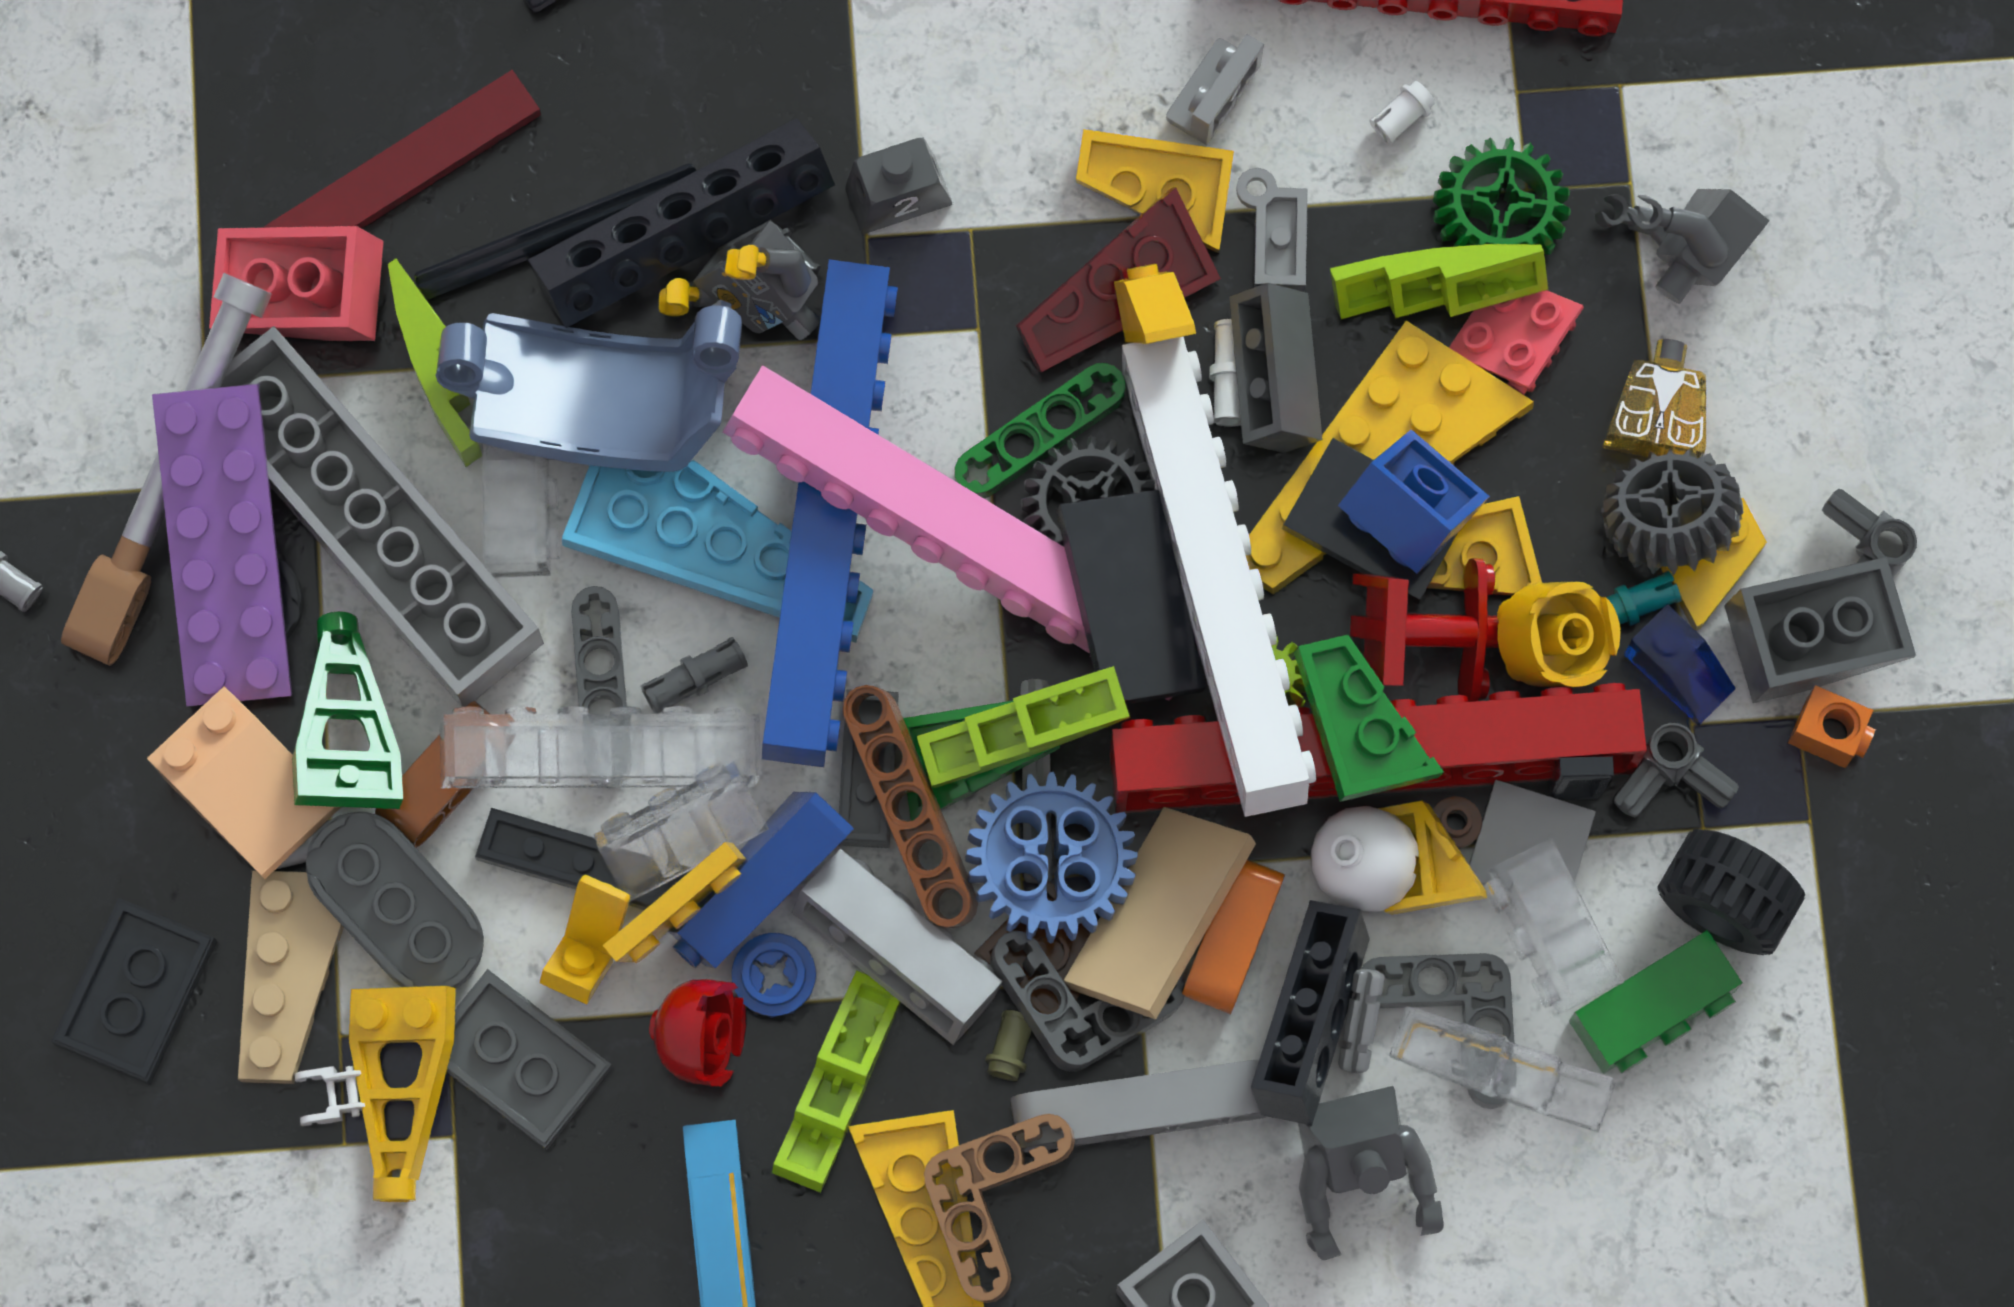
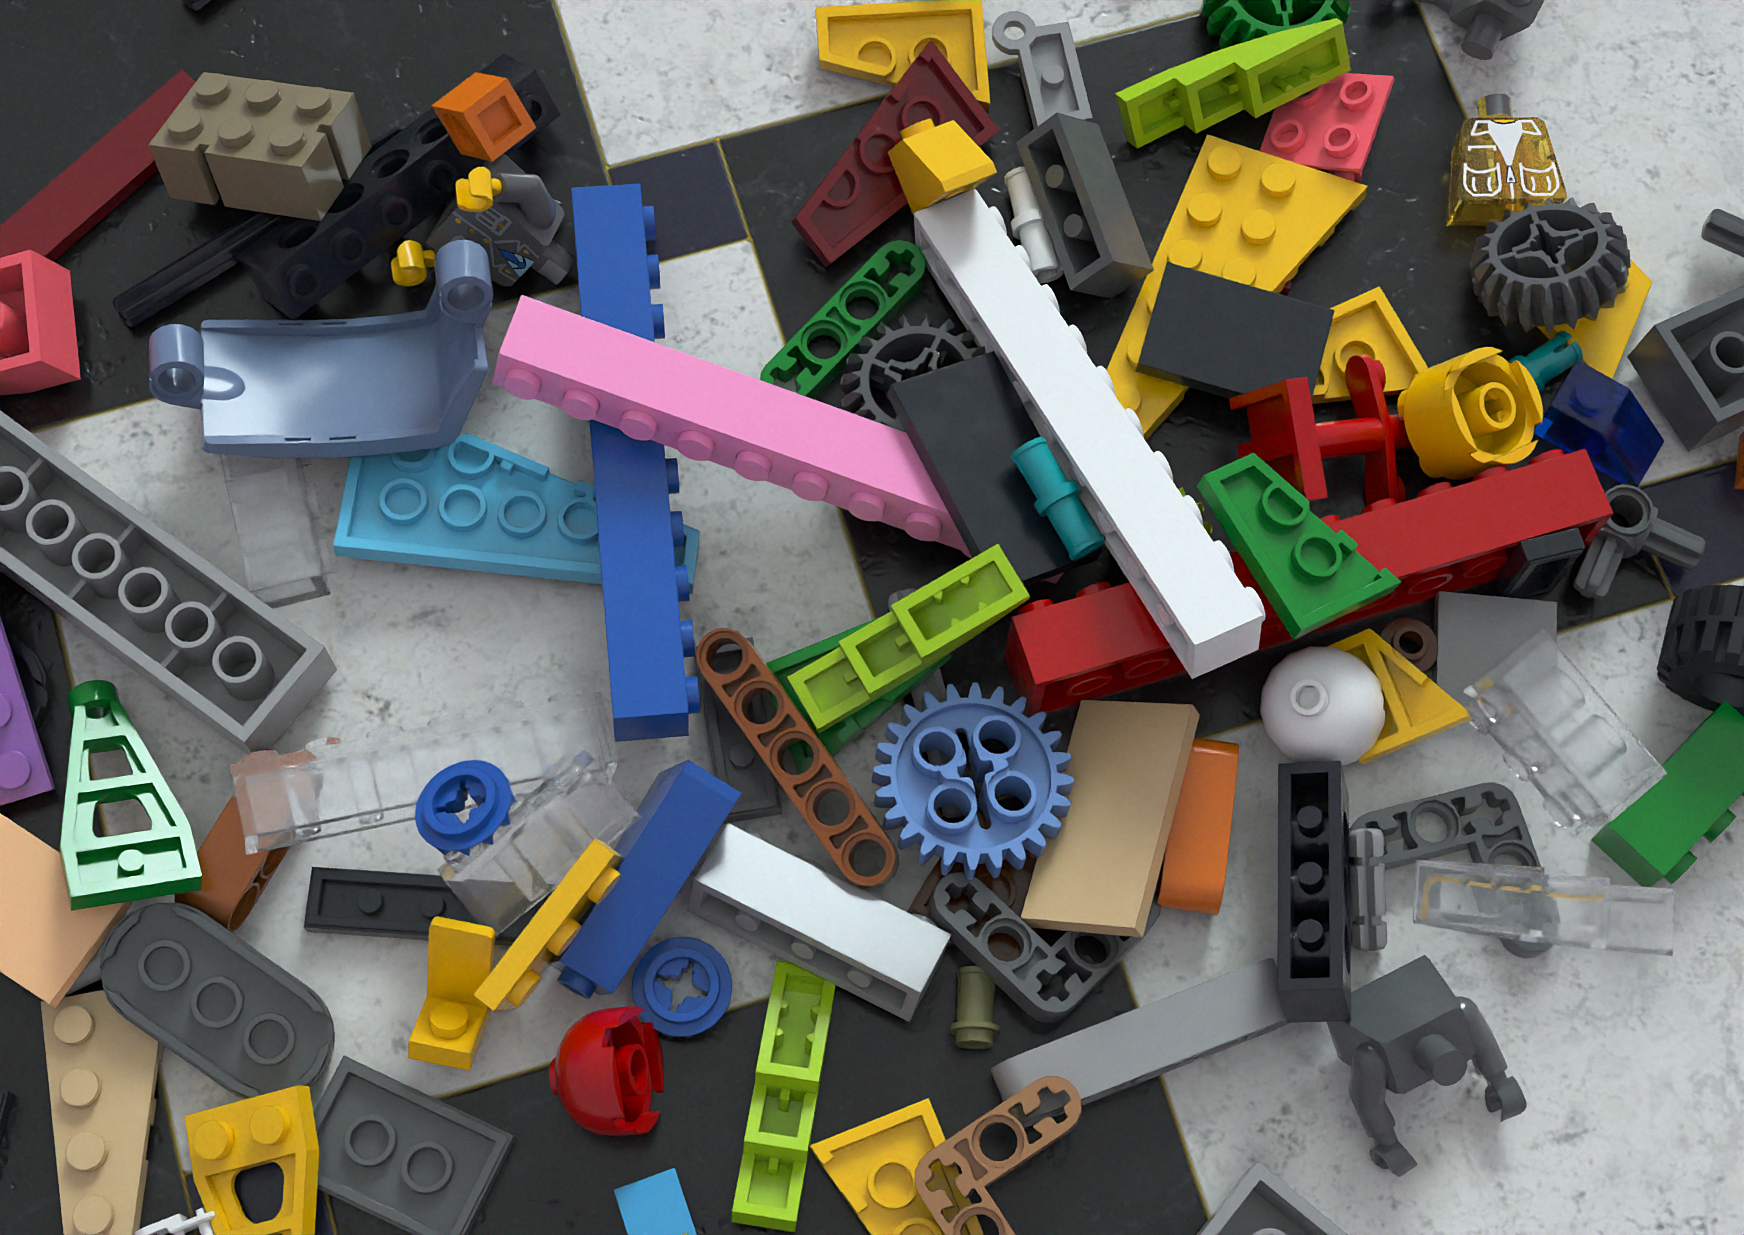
camera: 15 degrees left, 5 degrees down
lime slope [388,259,483,467] -> none
dark grey beam [571,586,631,788] -> none
dark grey pin [640,637,748,715] -> none
dark grey torso [845,137,952,235] -> none
blue slope [1338,429,1490,574] -> none
none -> dark tan piece [148,72,371,221]
none -> blue gear [415,760,517,856]
none -> orange brick [431,72,536,162]
none -> teal pin [1011,437,1105,561]

